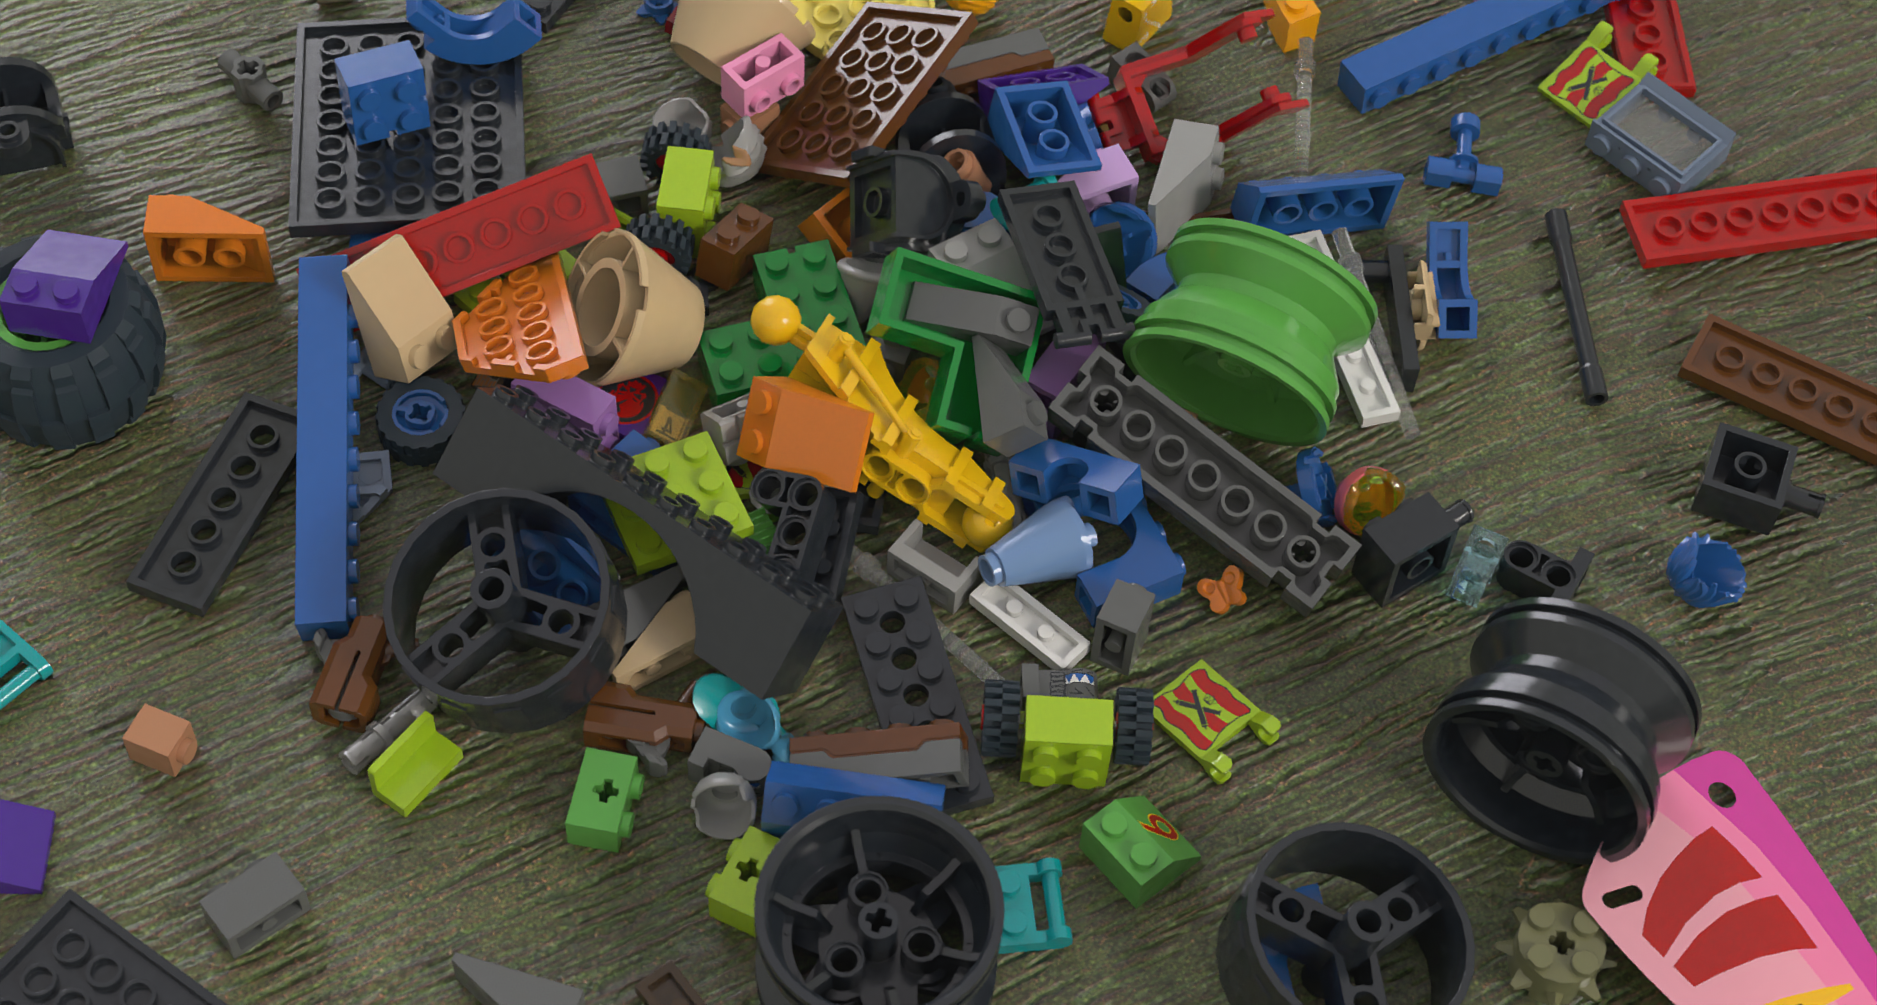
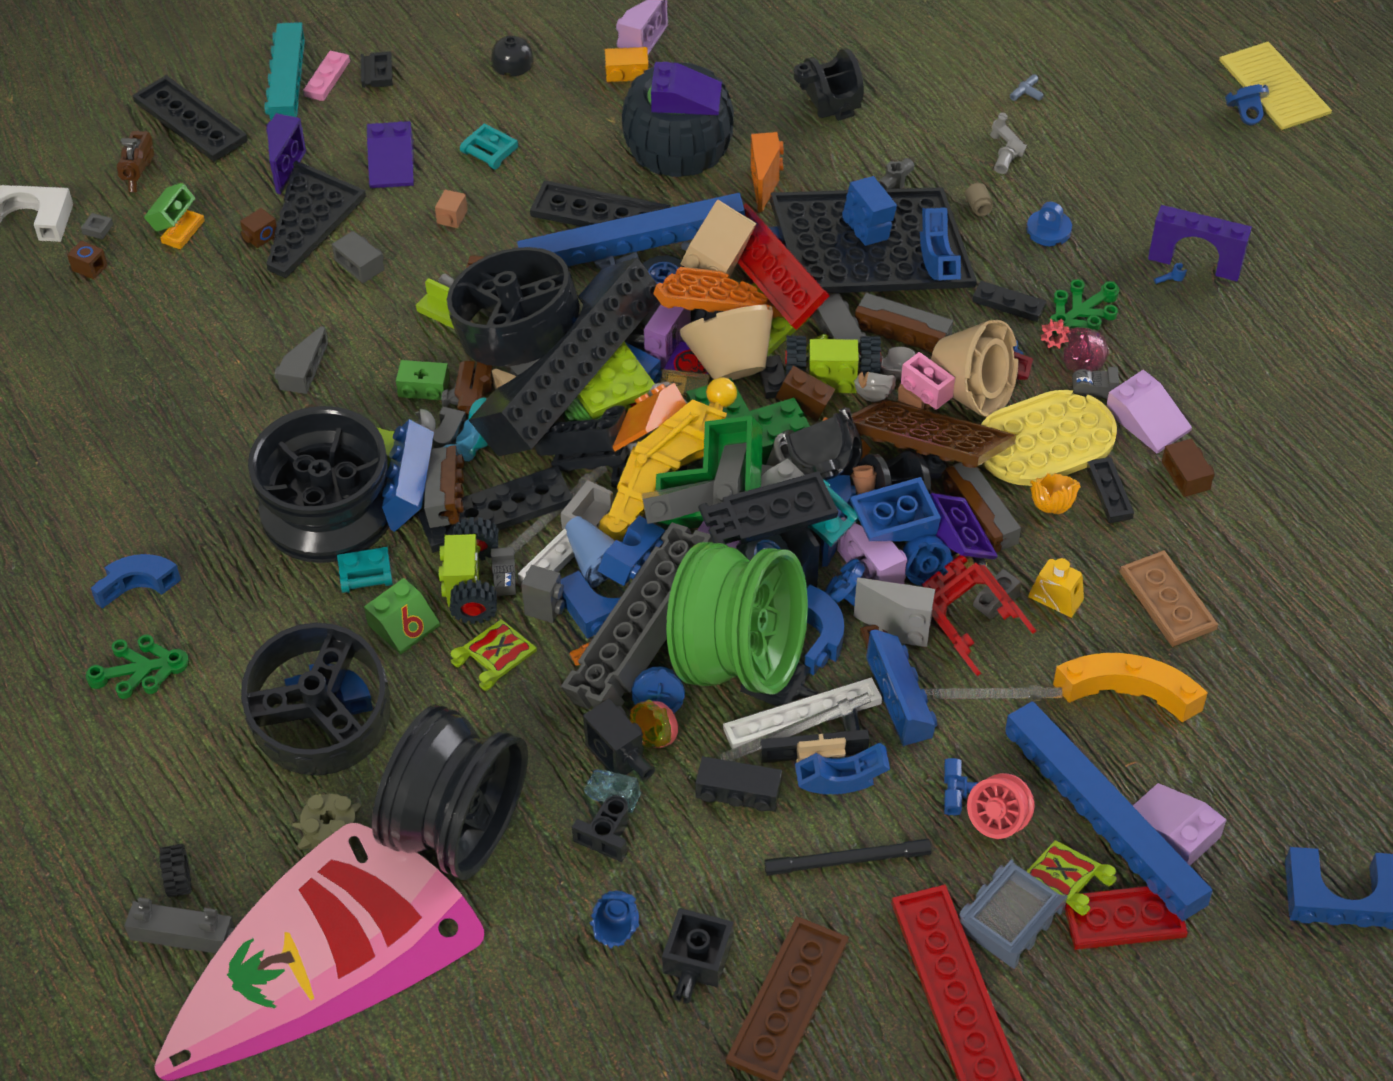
camera: 90 degrees right, 5 degrees down
none -> black brick [695,756,782,812]
none -> reddish brown piece [855,293,953,352]
none -> coral wheel [967,773,1034,839]

